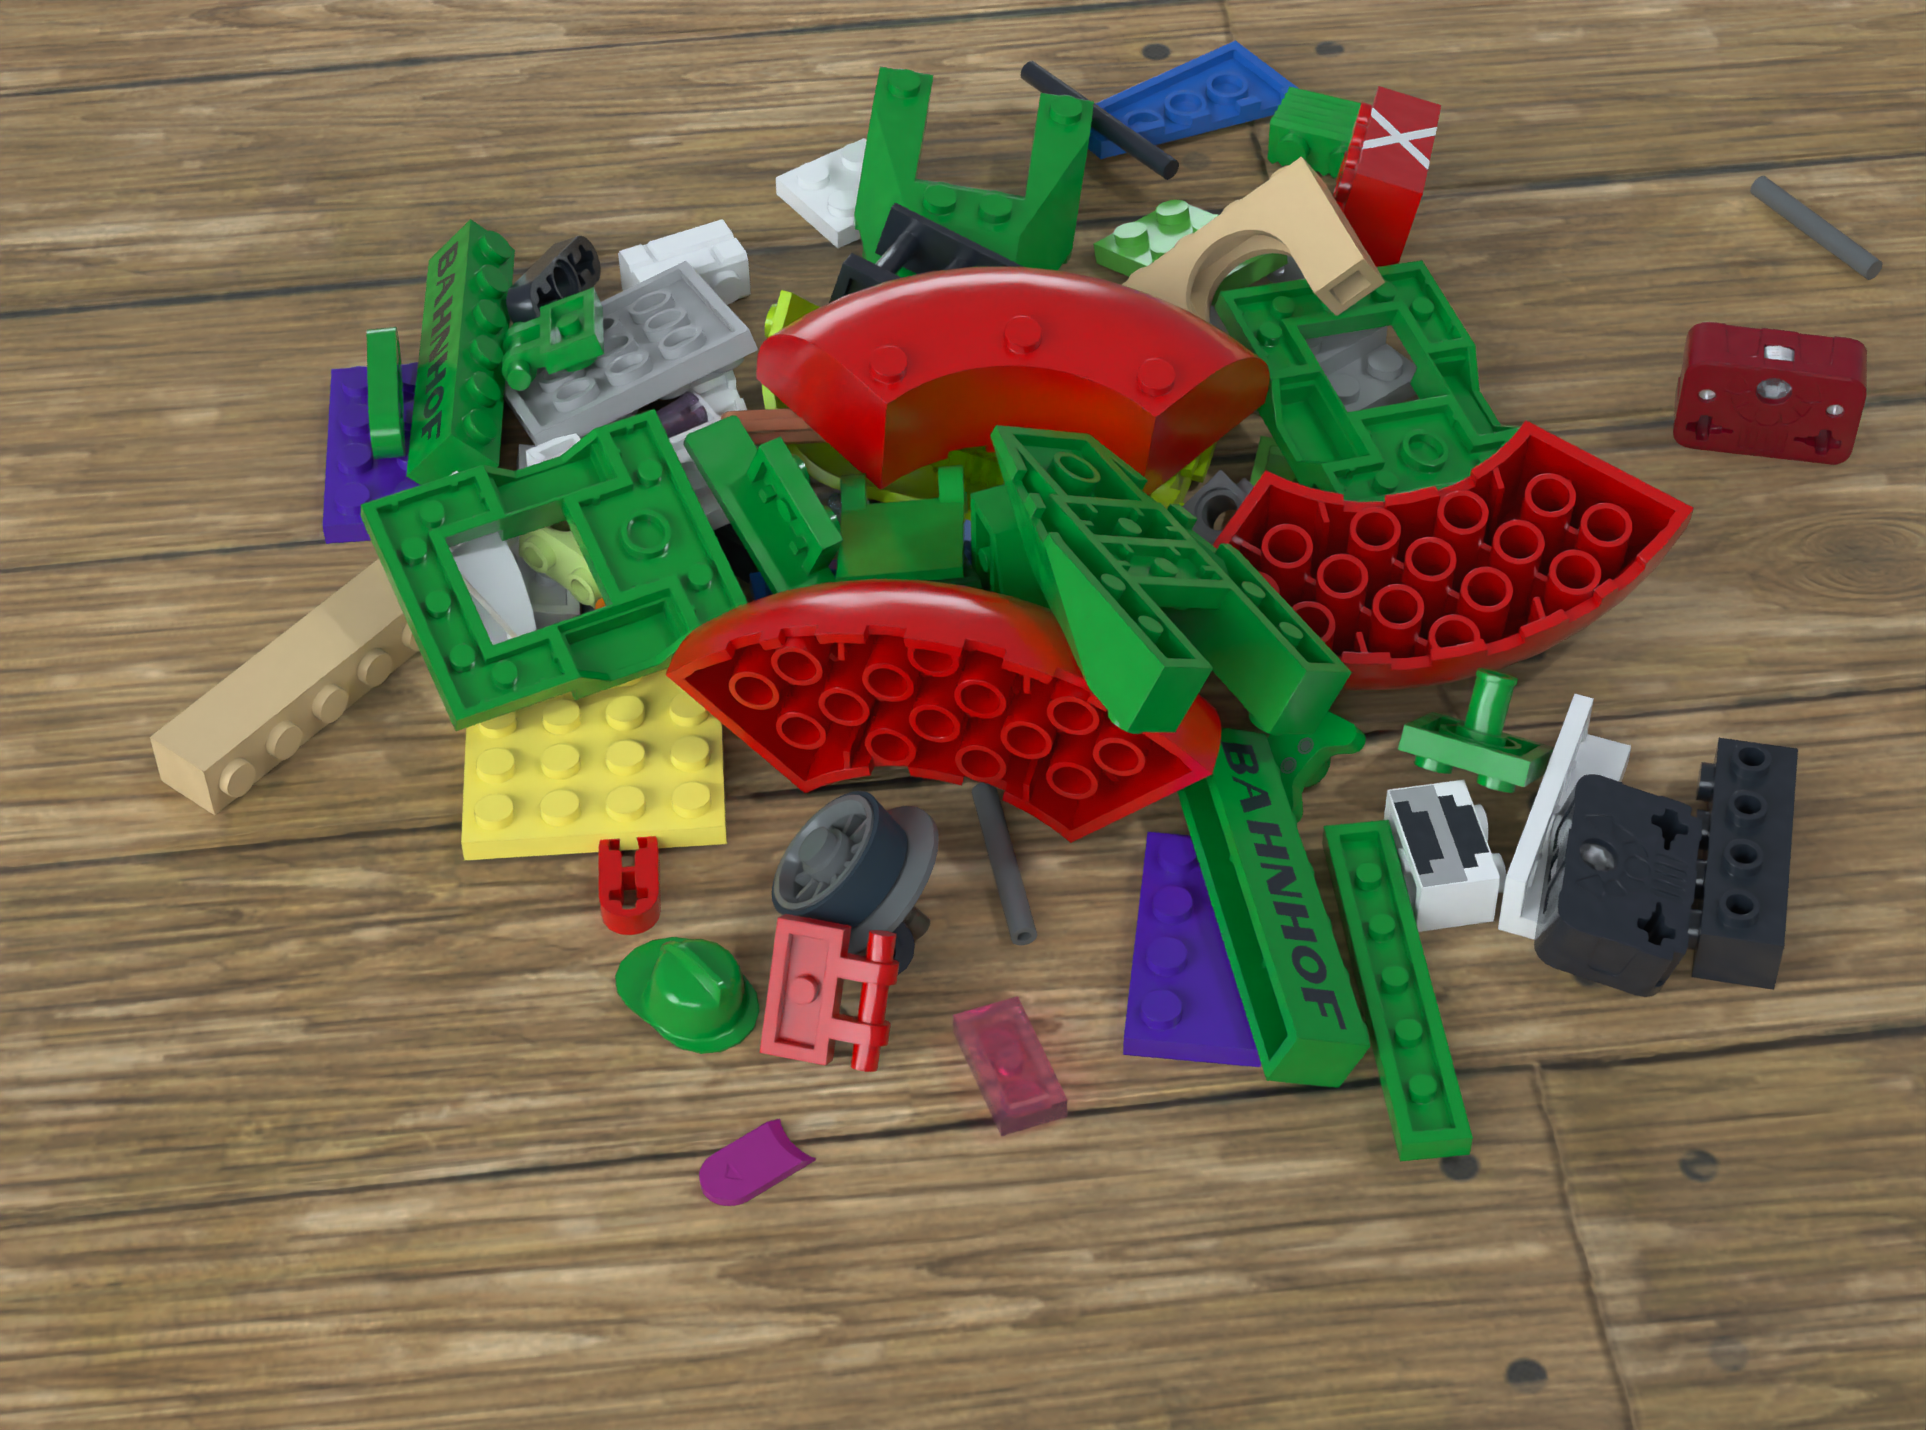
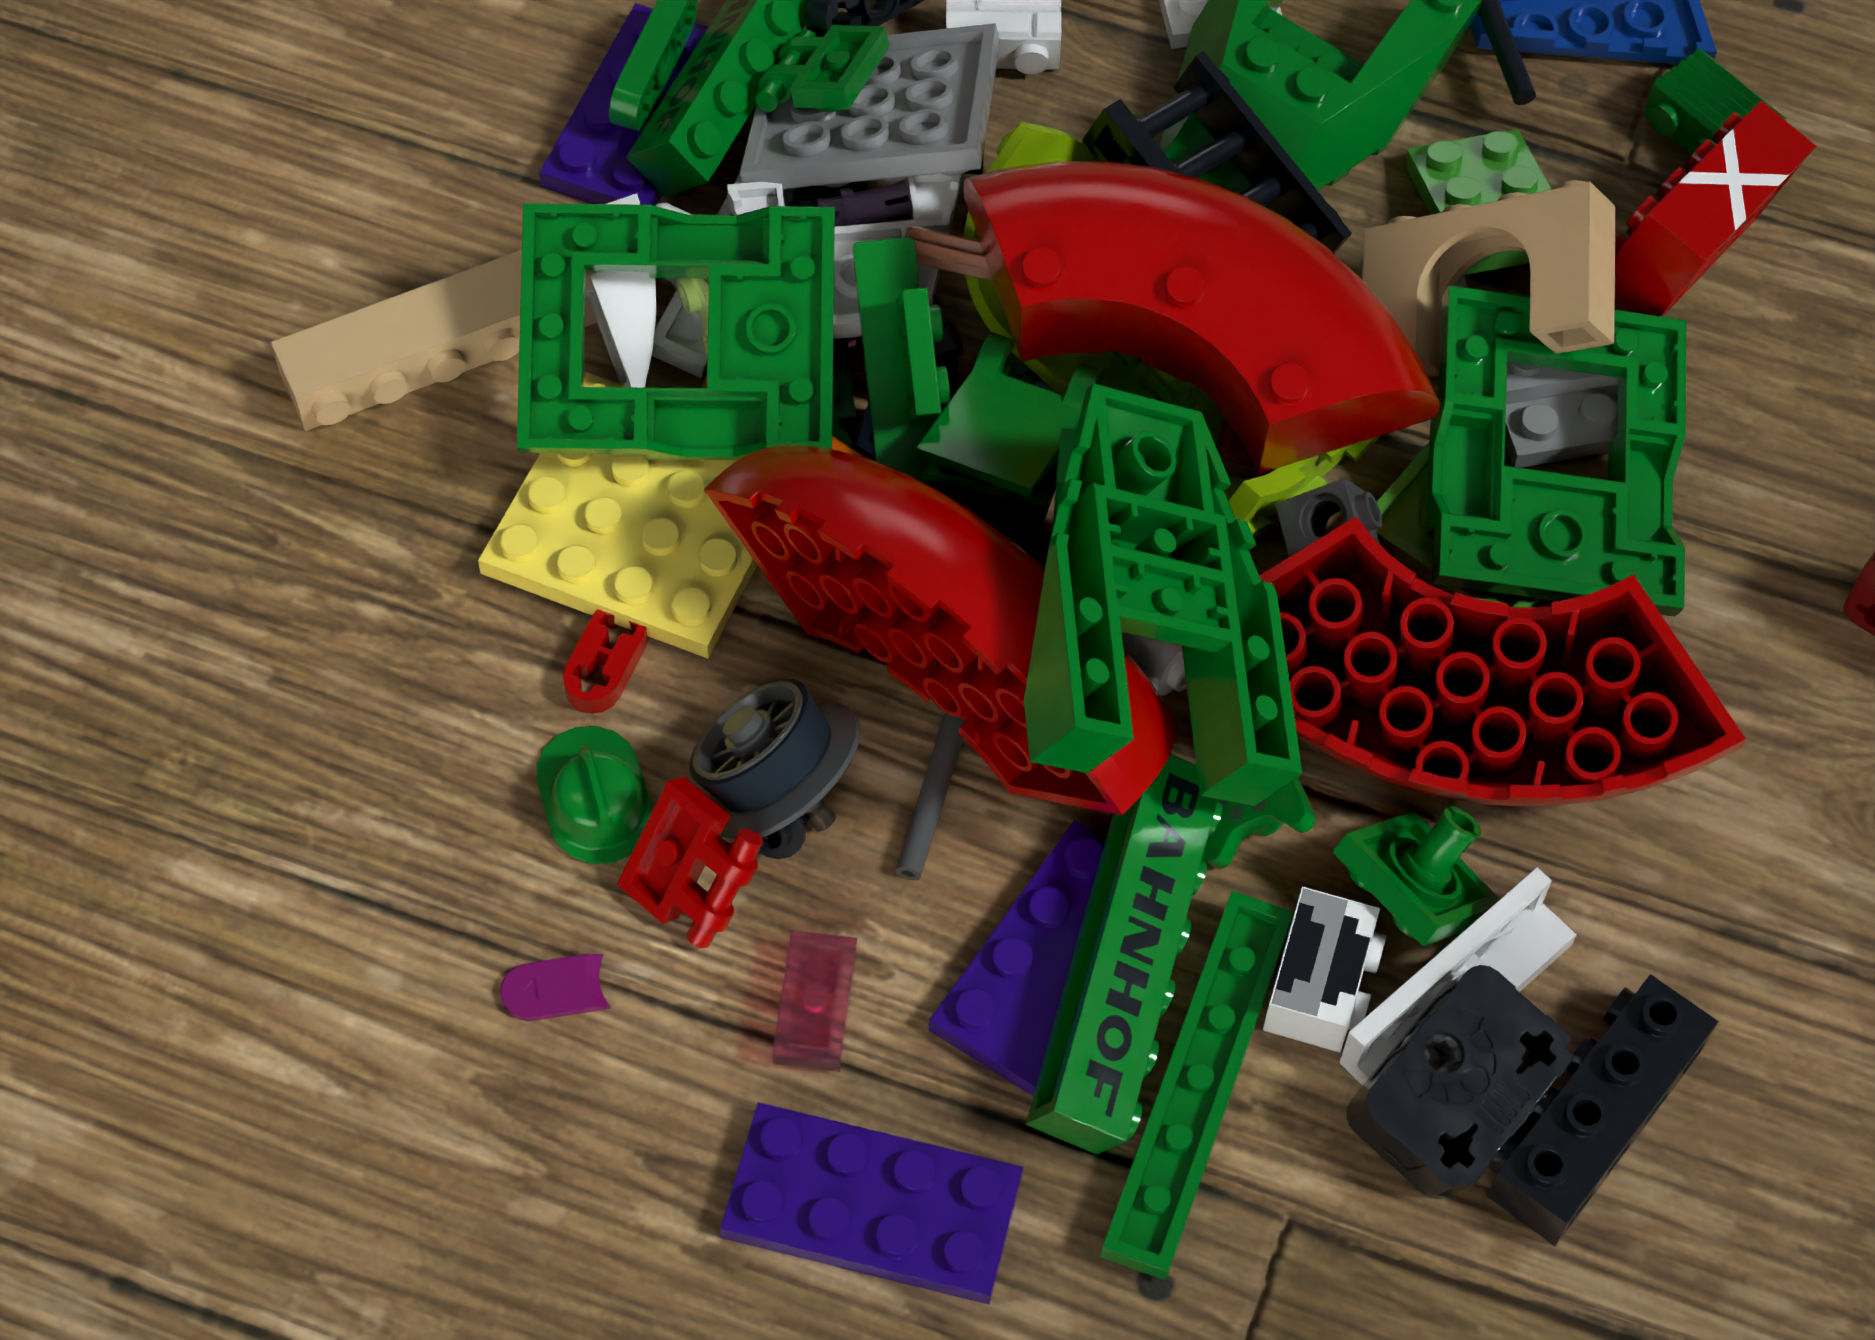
camera: 25 degrees right, 15 degrees up
none -> dark purple plate [720,1102,1023,1305]

